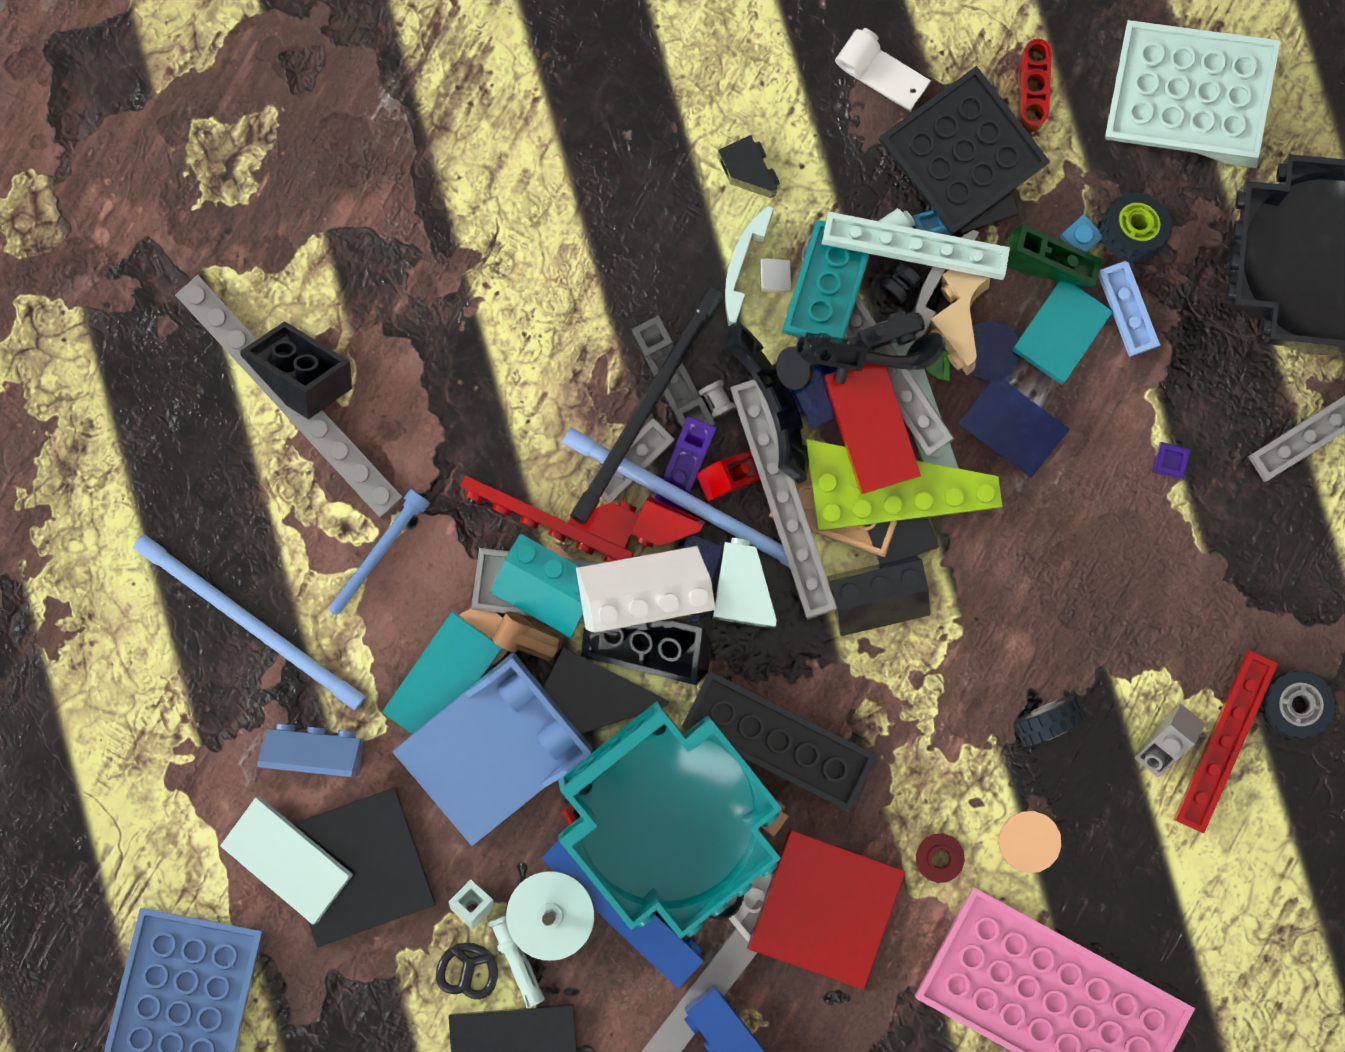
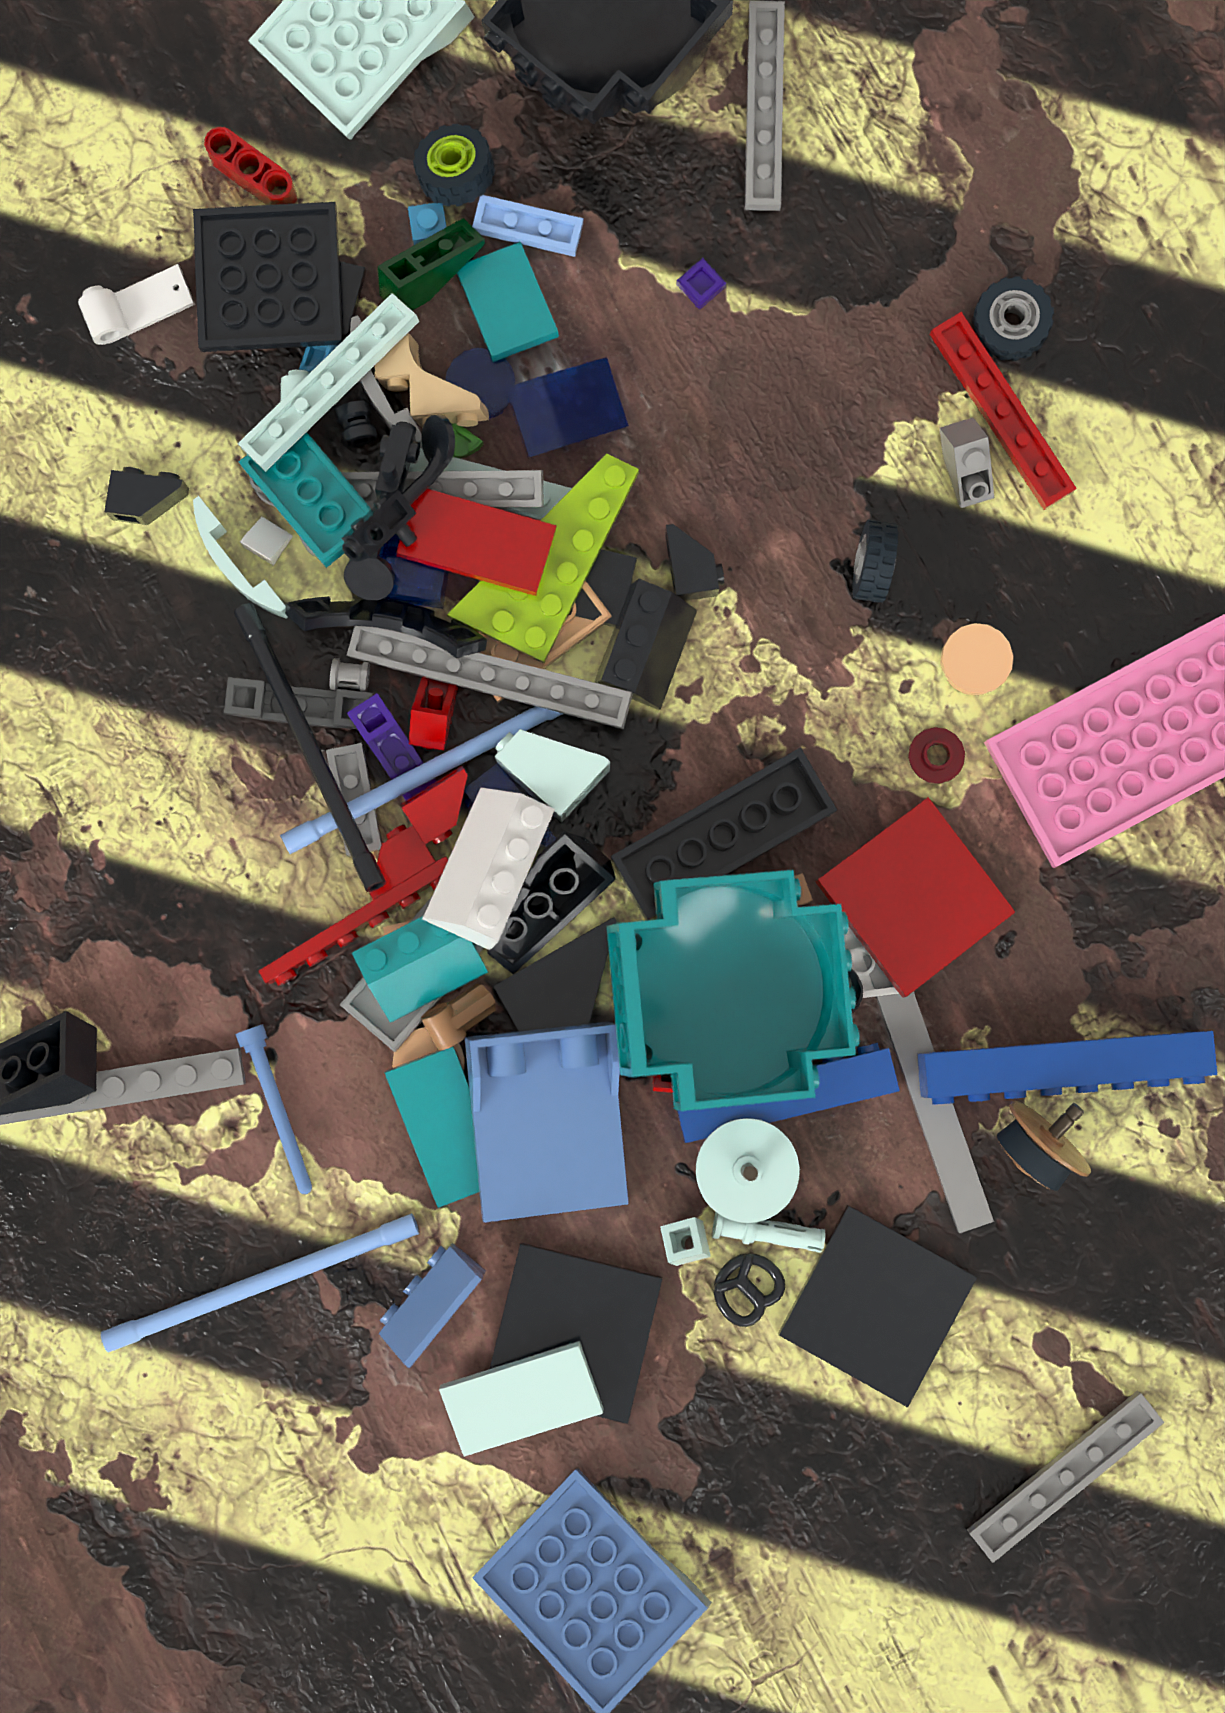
camera: 60 degrees left, 0 degrees up
none -> black slope [665,524,724,601]

